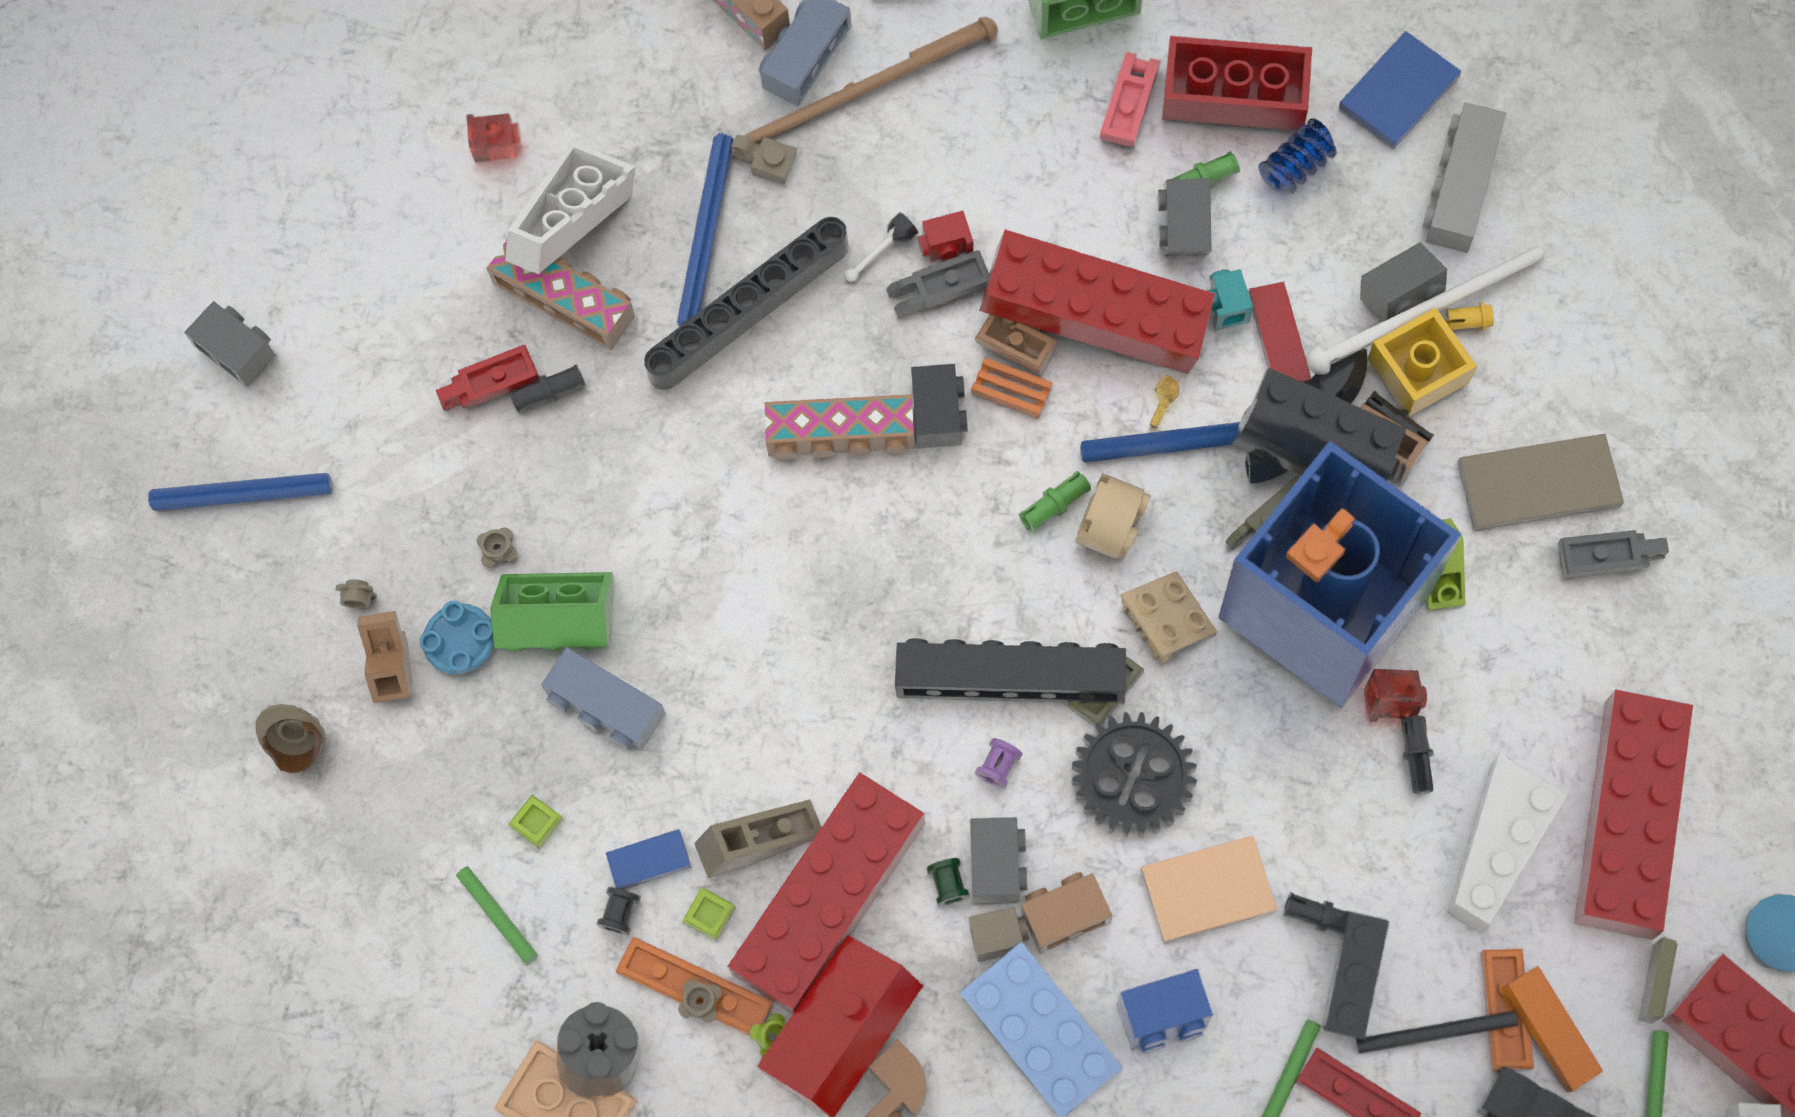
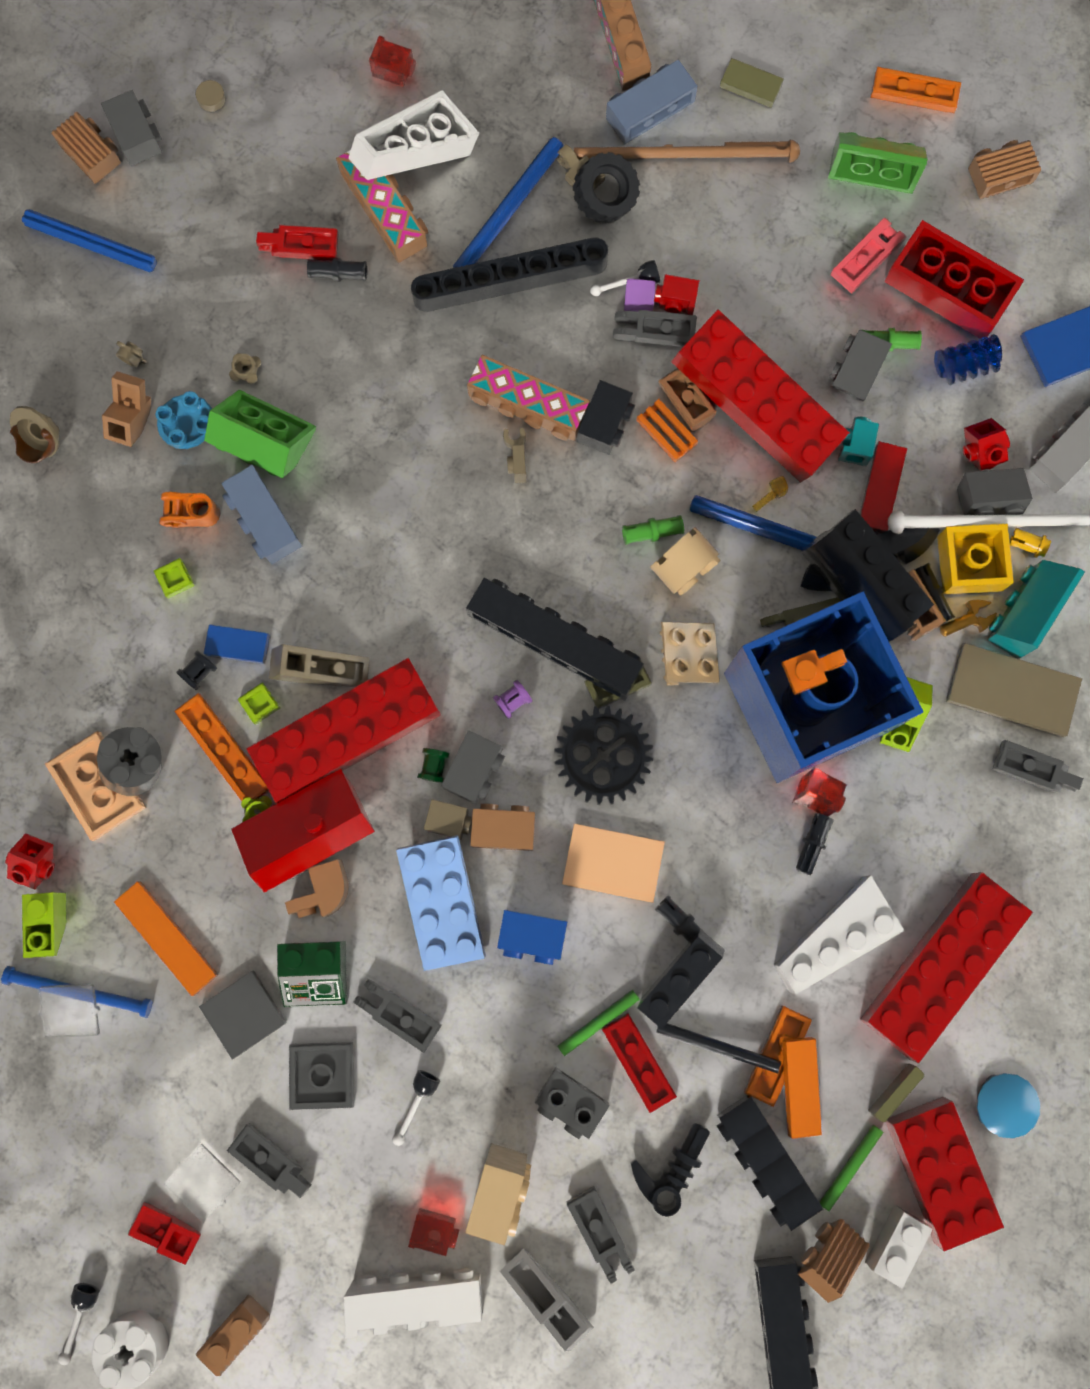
camera: 25 degrees right, 10 degrees up
bright green bar [456,866,538,965] -> none
dark tan plate [678,979,722,1023] -> none
none -> medium nougat brick [51,112,121,184]
none -> orange piece [159,492,220,528]
none -> dark tan tile [195,80,226,112]
none -> dark tan plate [503,428,527,483]
none -> black tyre [573,152,640,223]
none -> medium lavender slope [624,279,656,312]
none -> pearl gold bar [939,600,997,637]
none -> red brick [963,418,1010,471]
none -> teal slope [987,560,1085,659]

